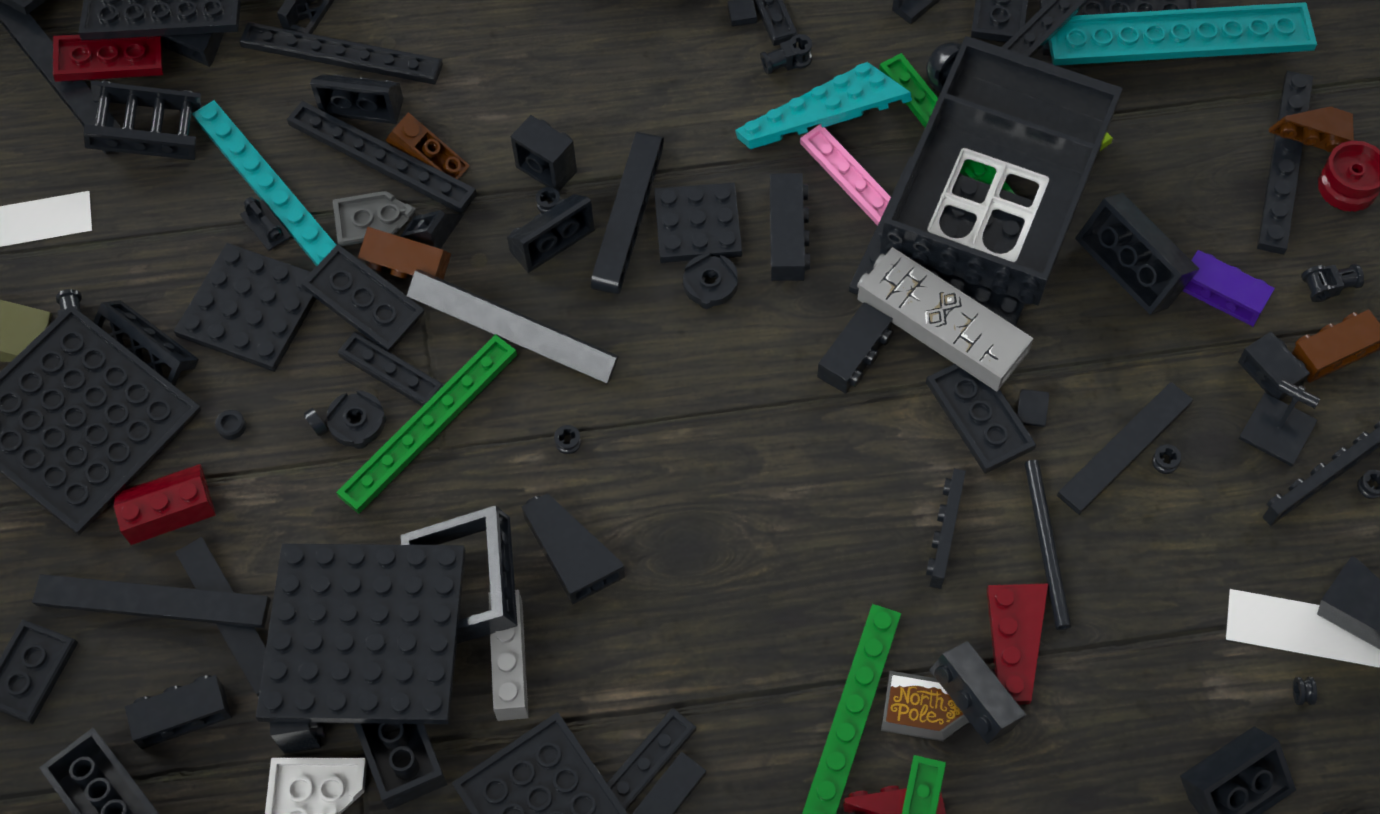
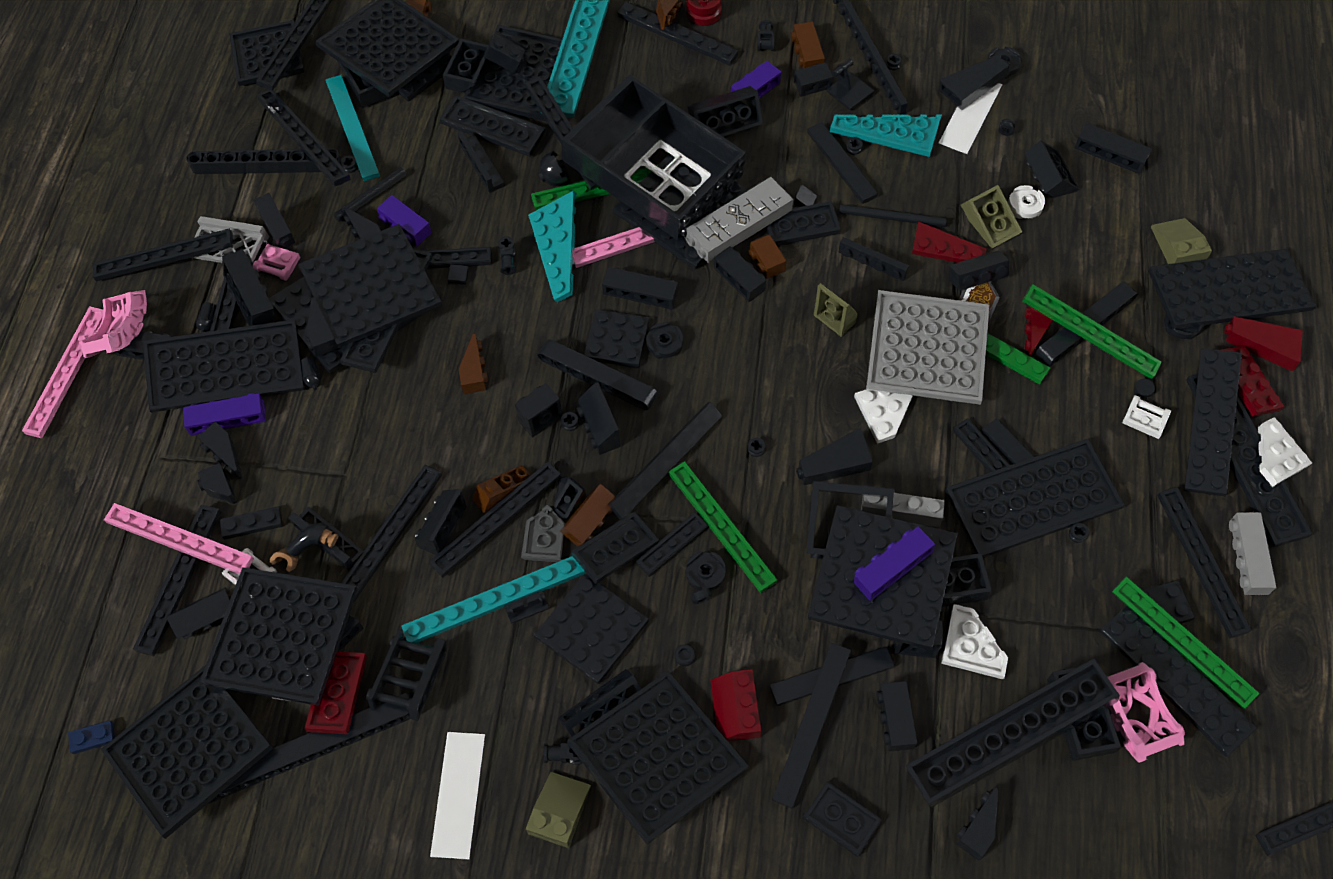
camera: 75 degrees left, 0 degrees up
none -> reddish brown slope [459,334,488,394]
none -> reddish brown brick [749,234,786,279]
none -> olive slope [814,283,858,337]
none -> teal wing [830,115,942,157]
none -> white plate [854,389,913,444]
none -> dark purple brick [854,526,935,601]
none -> light grey plate [866,290,989,405]
none -> olive slope [961,185,1022,248]
none -> white plate [1008,185,1045,219]

